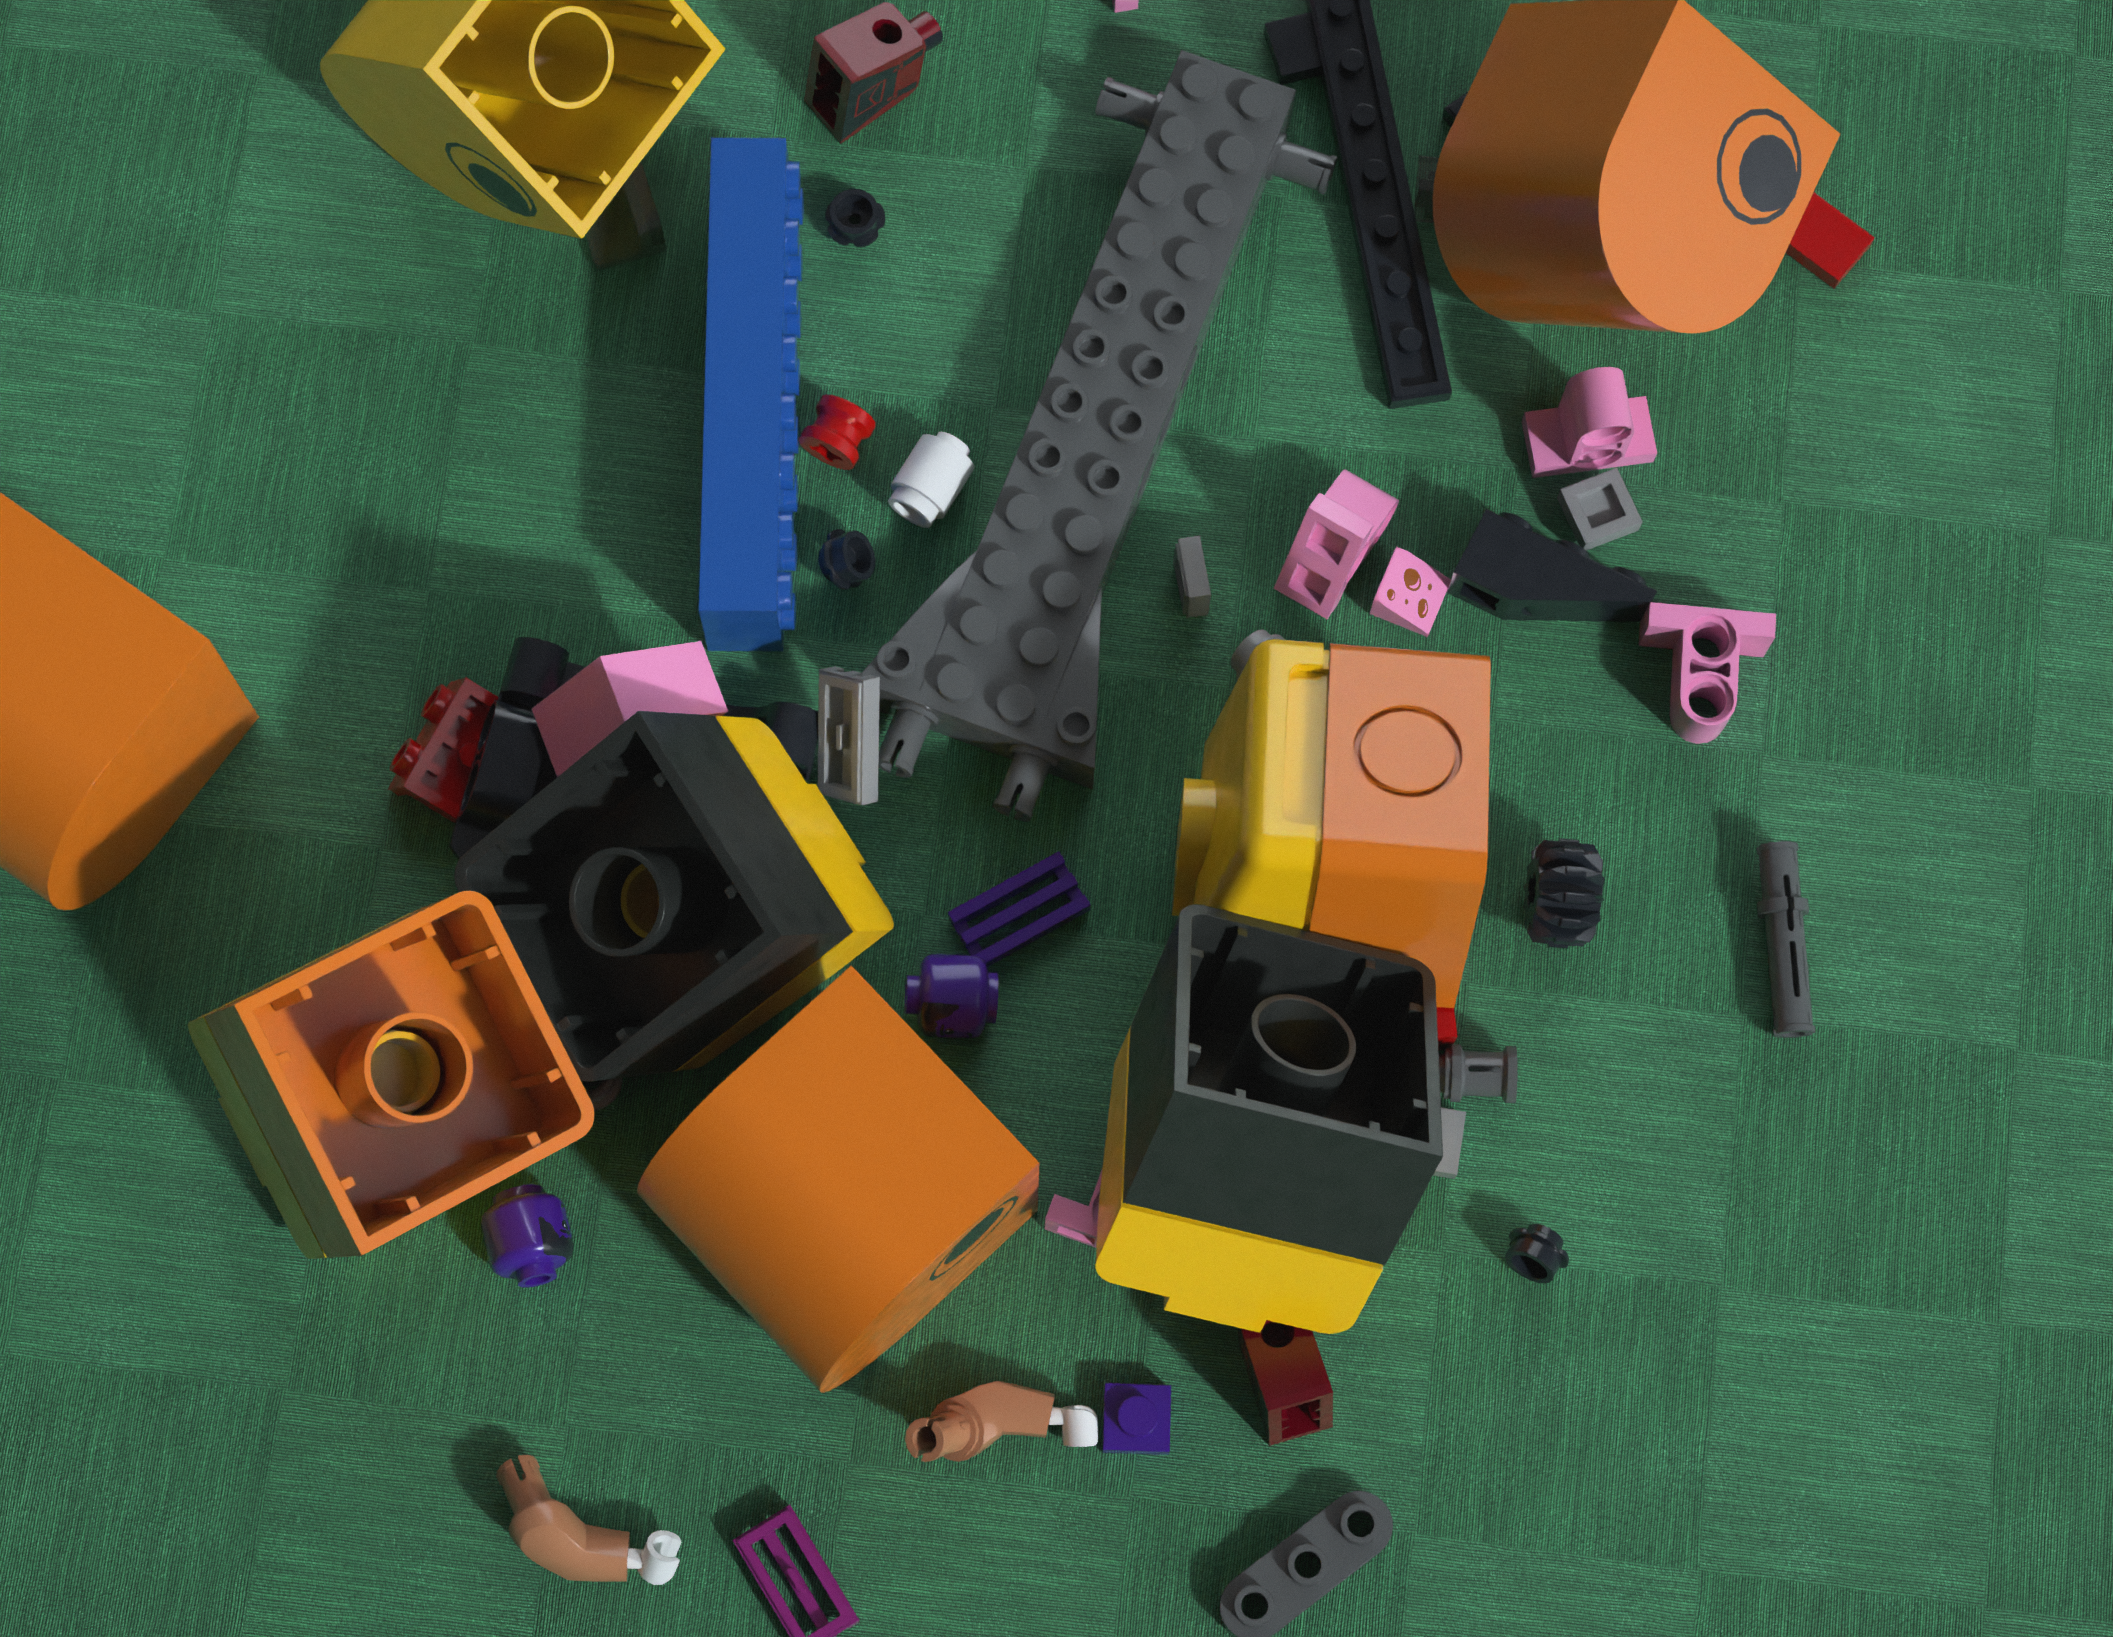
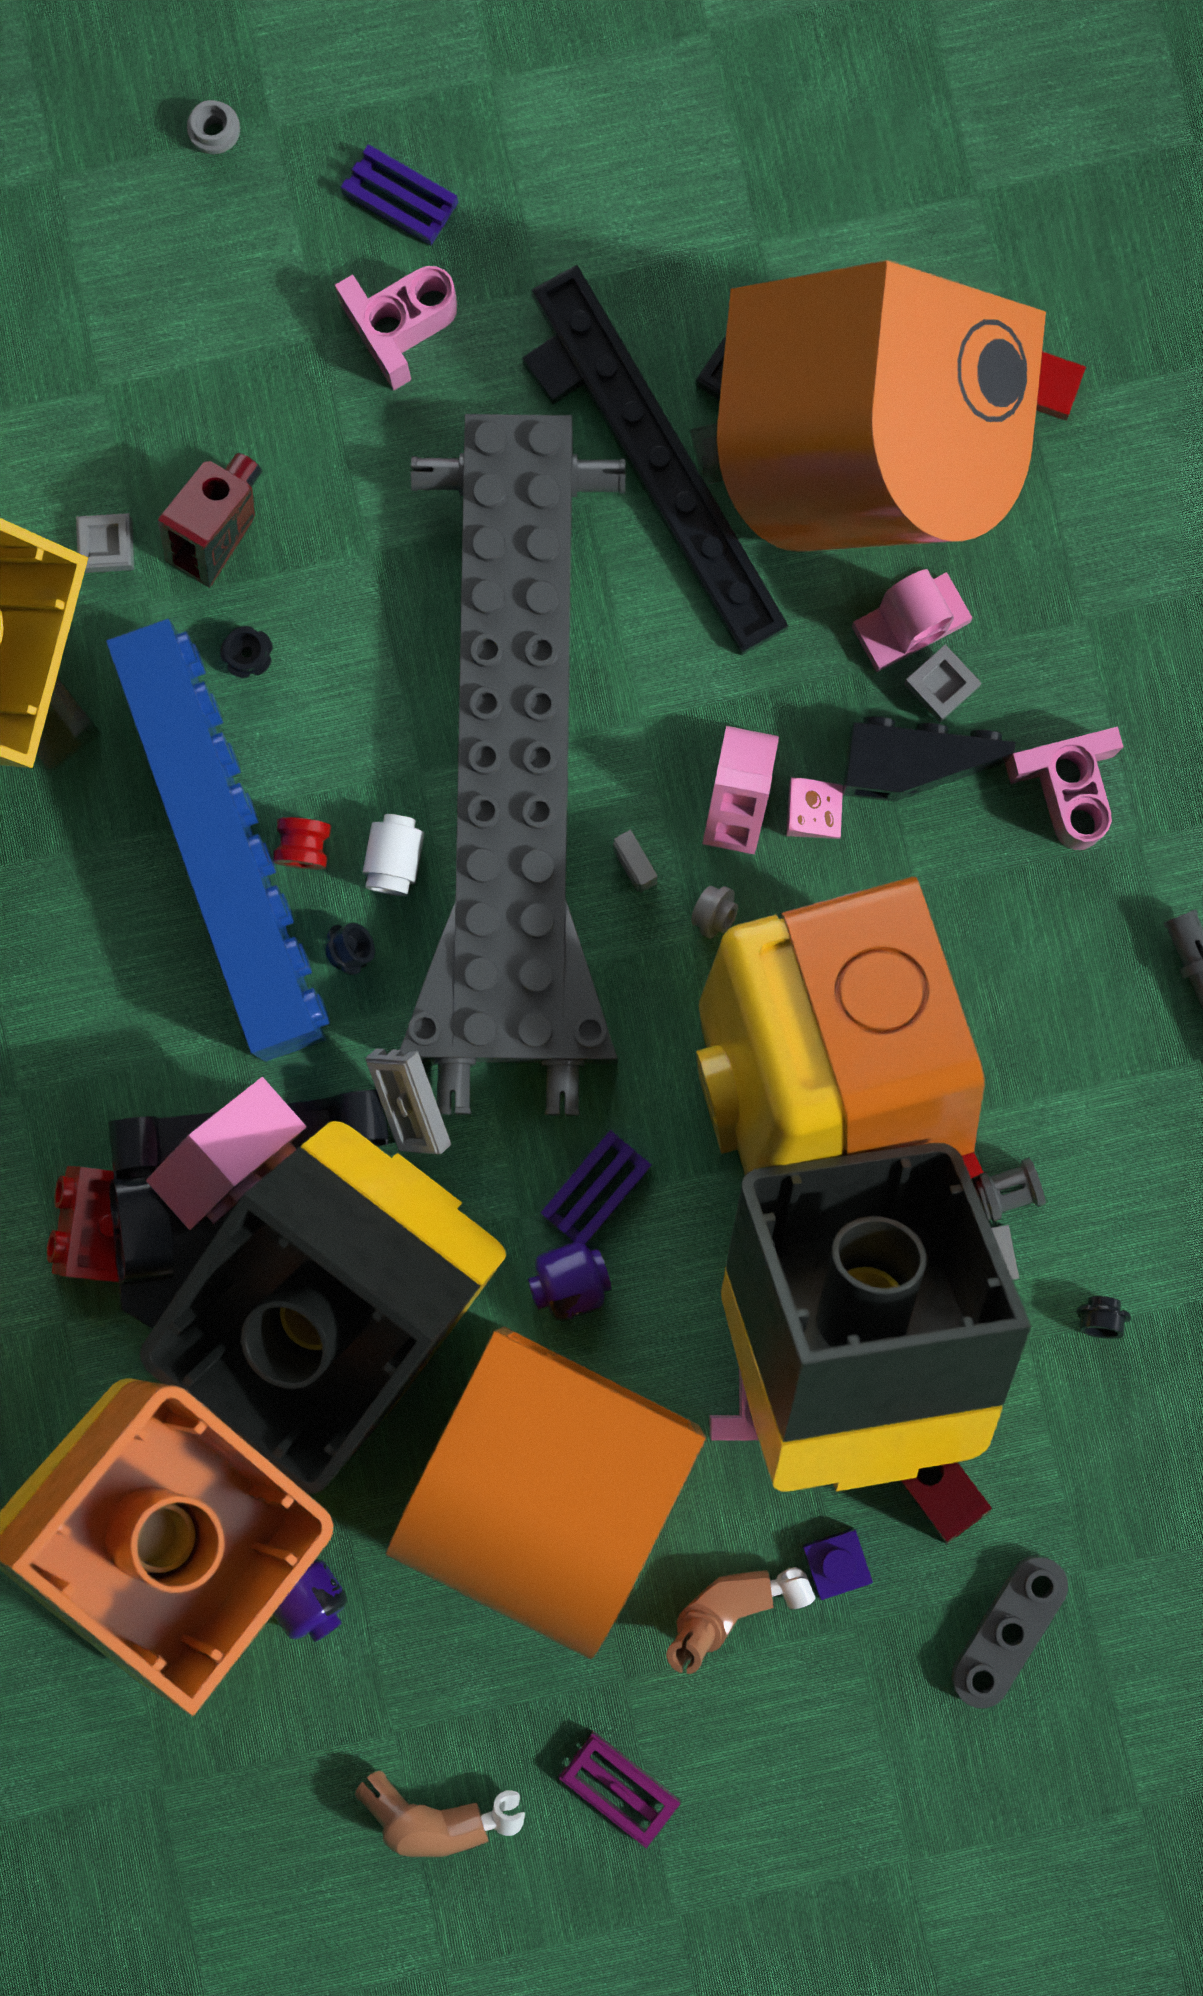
camera: 15 degrees left, 10 degrees up
black gear [1522,838,1605,949] -> none
none -> light grey tile [76,513,134,573]

